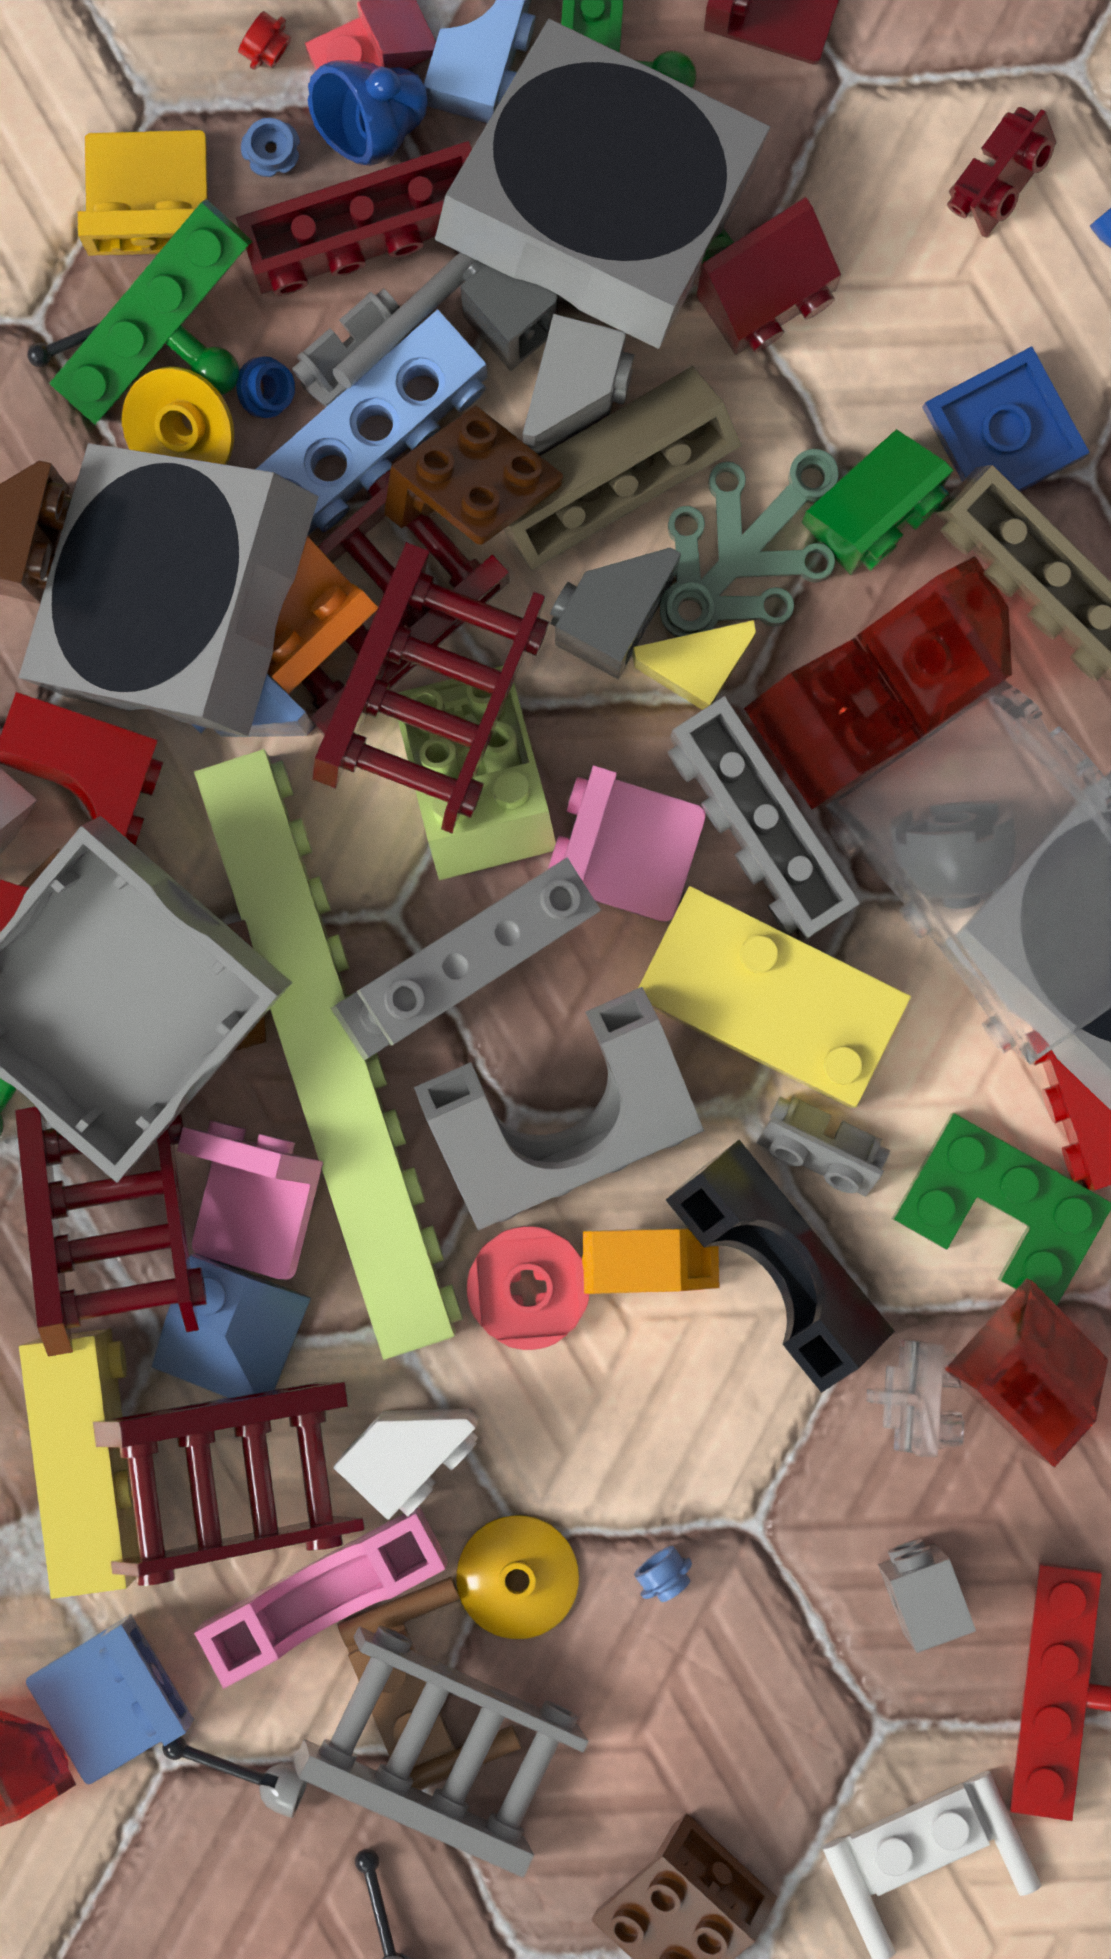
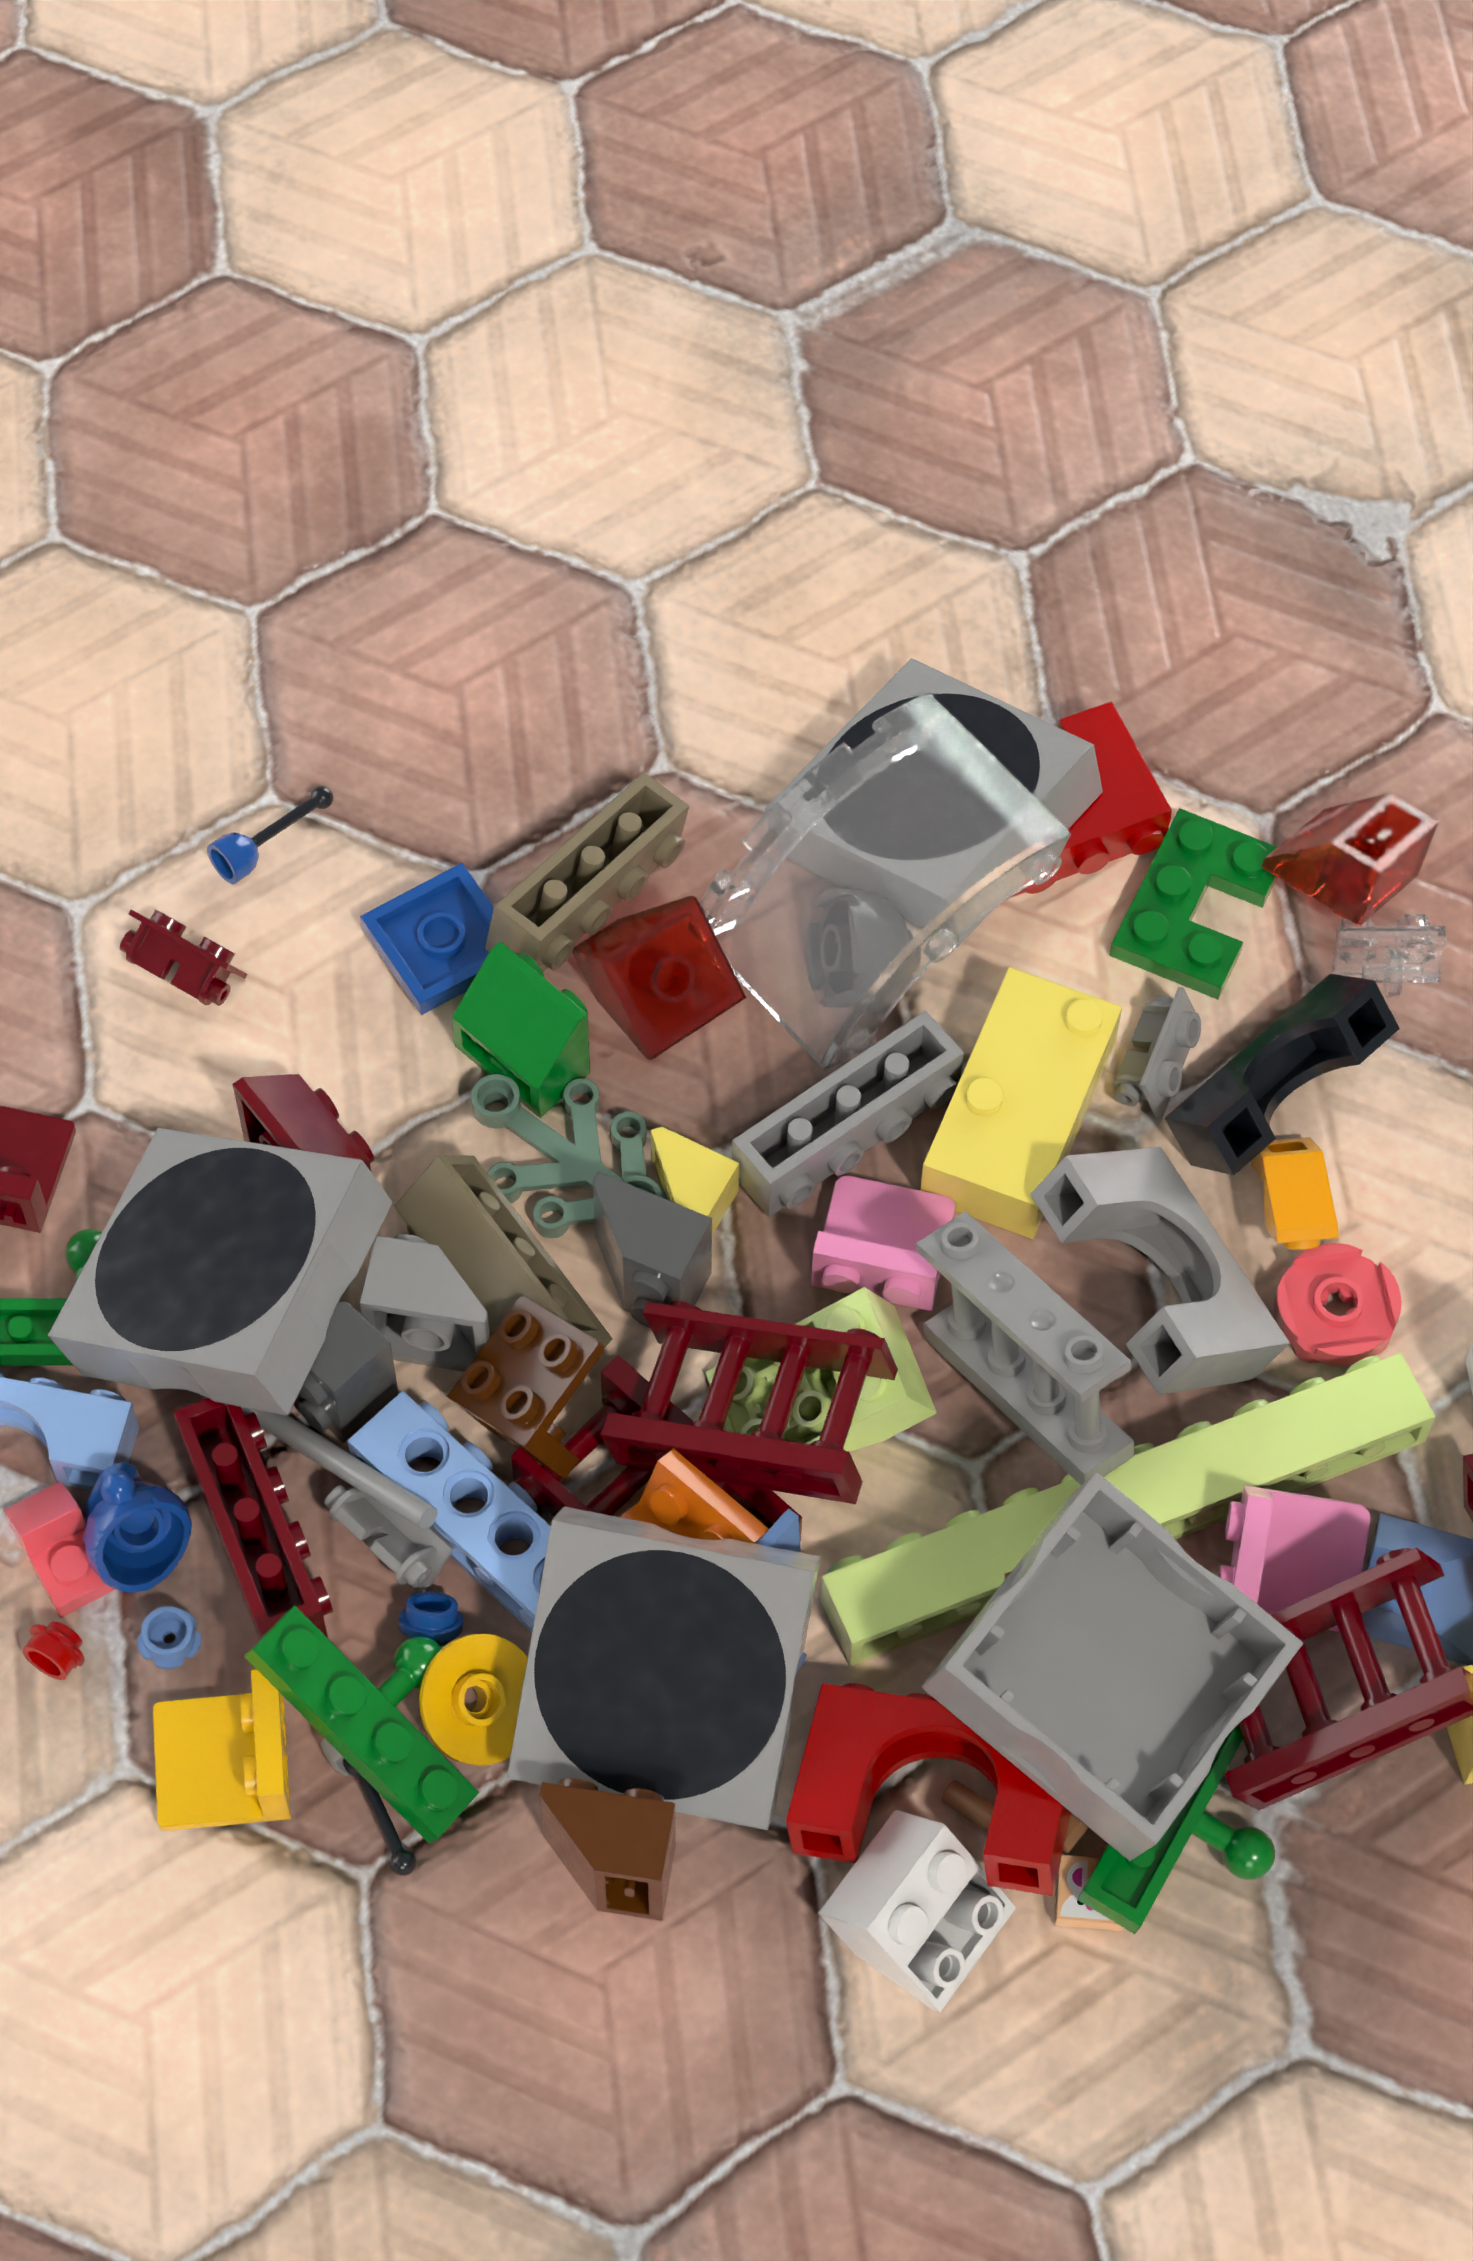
camera: 95 degrees left, 25 degrees down
clear red slope [743,638,923,810] -> none

